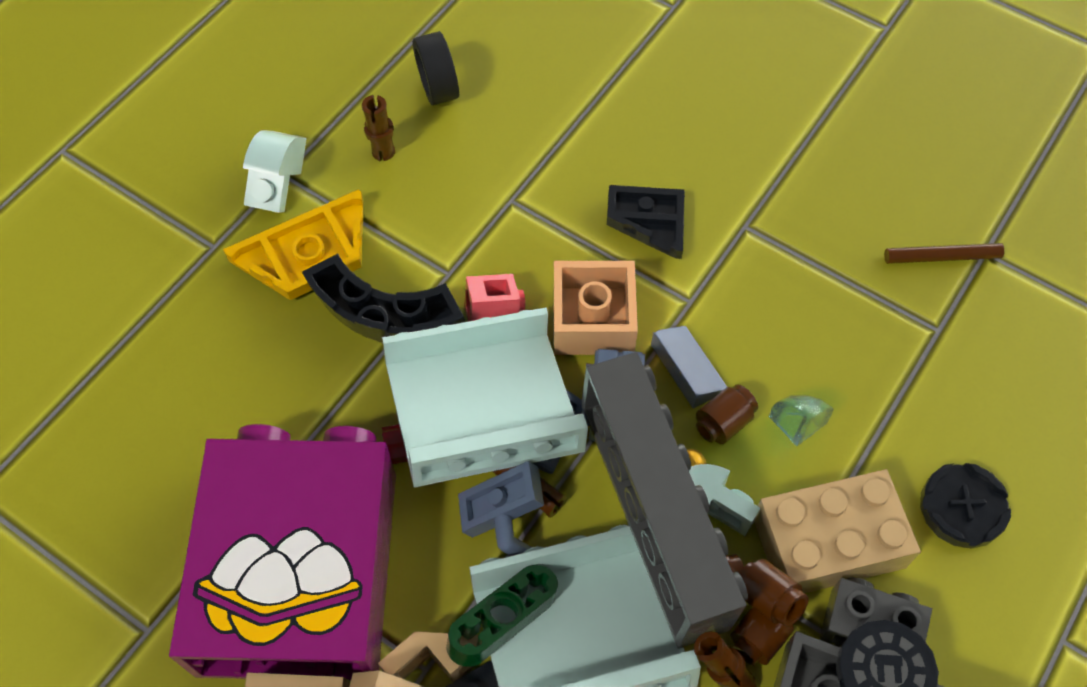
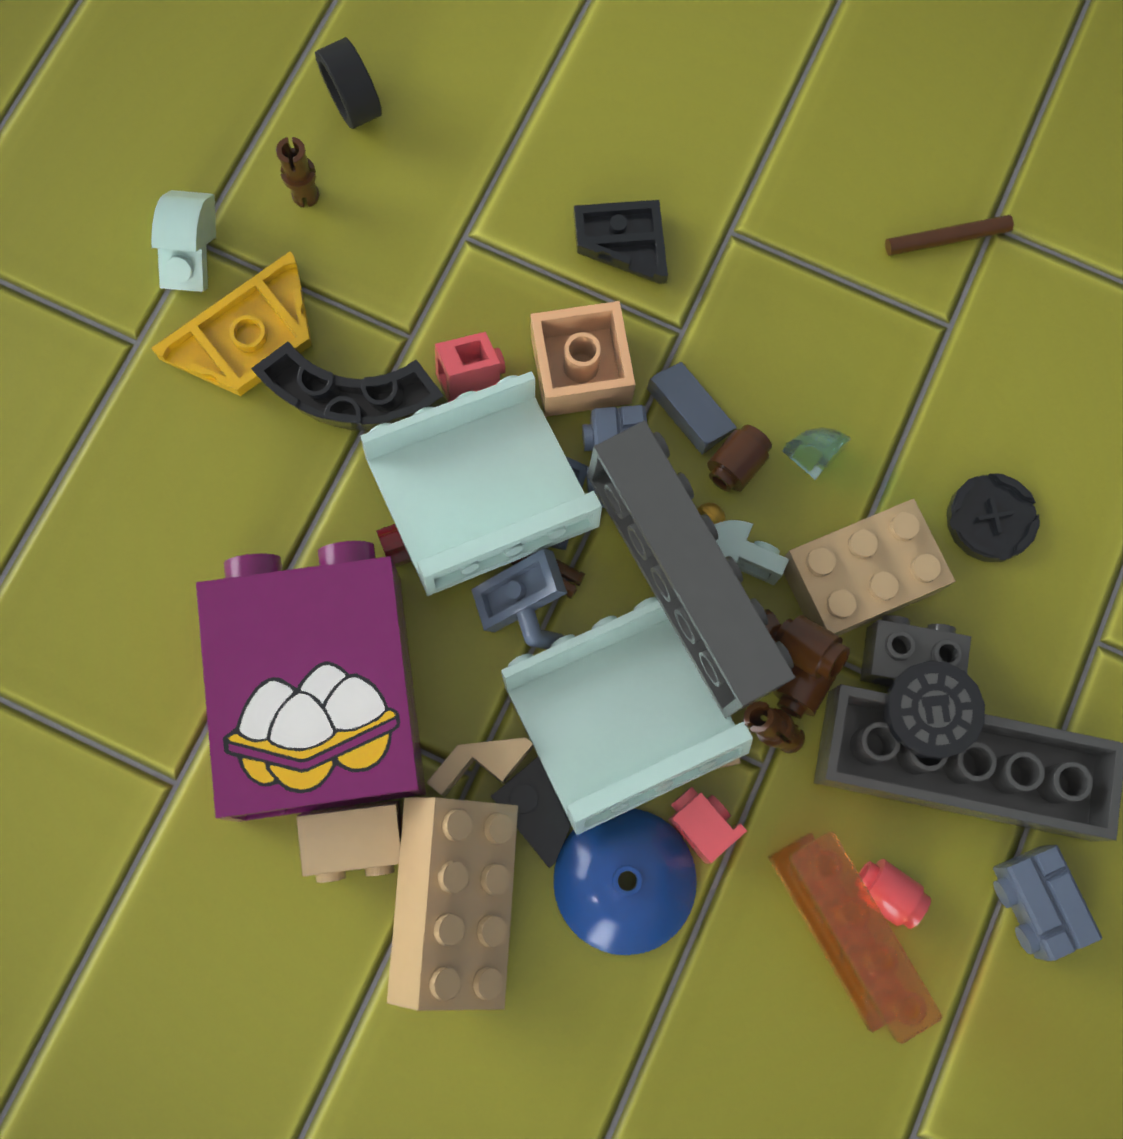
camera: 15 degrees left, 15 degrees up
dark green beam [446,565,558,667] -> none

